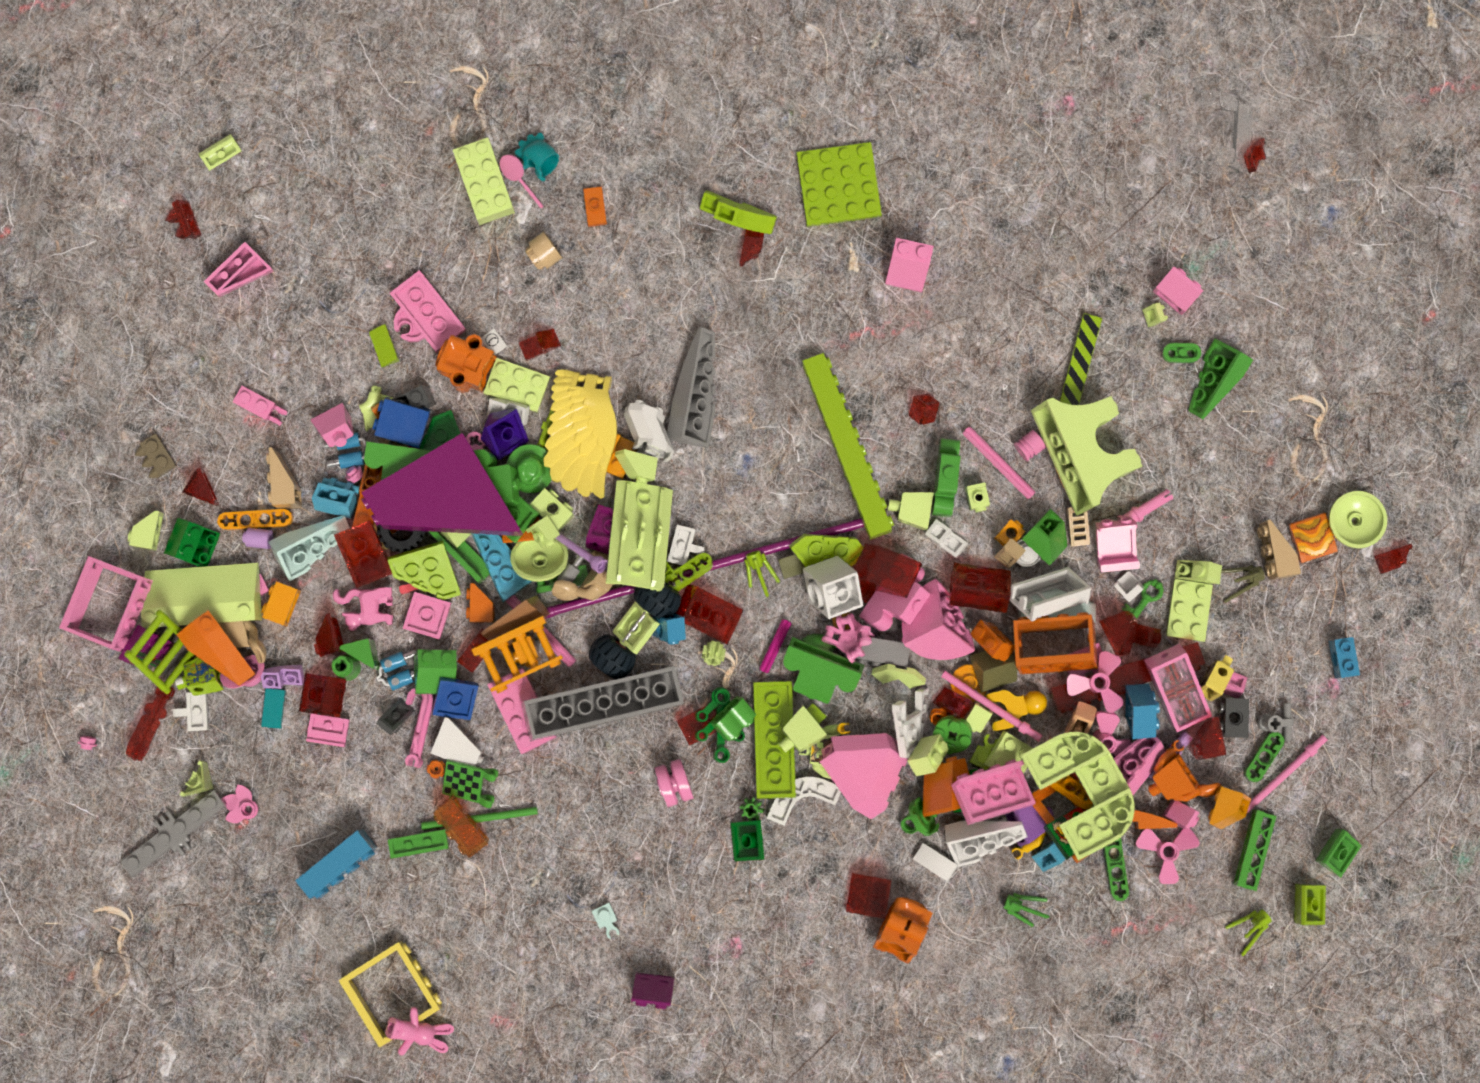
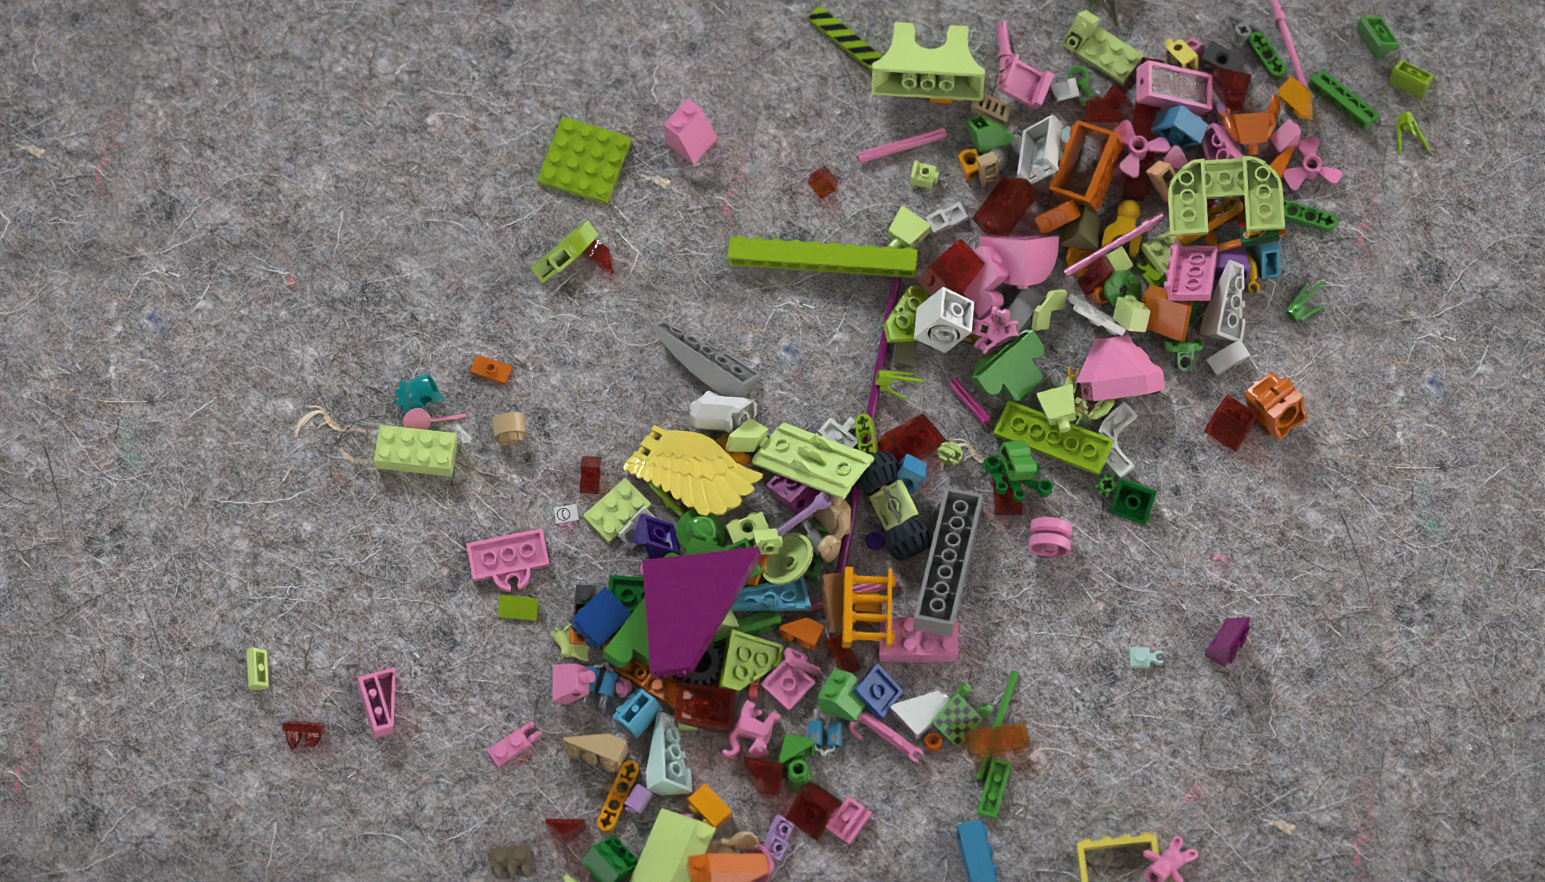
camera: 60 degrees left, 15 degrees down
teal tile [261,688,286,729] -> none
dark grey slope [376,699,415,735] -> none
orange piece [435,334,497,393] -> none
bright green brick [931,438,961,518] -> none
bright pink piece [1014,430,1046,462] -> none
none -> bright pink tile [784,647,821,676]
none -> dark purple plate [866,531,885,551]

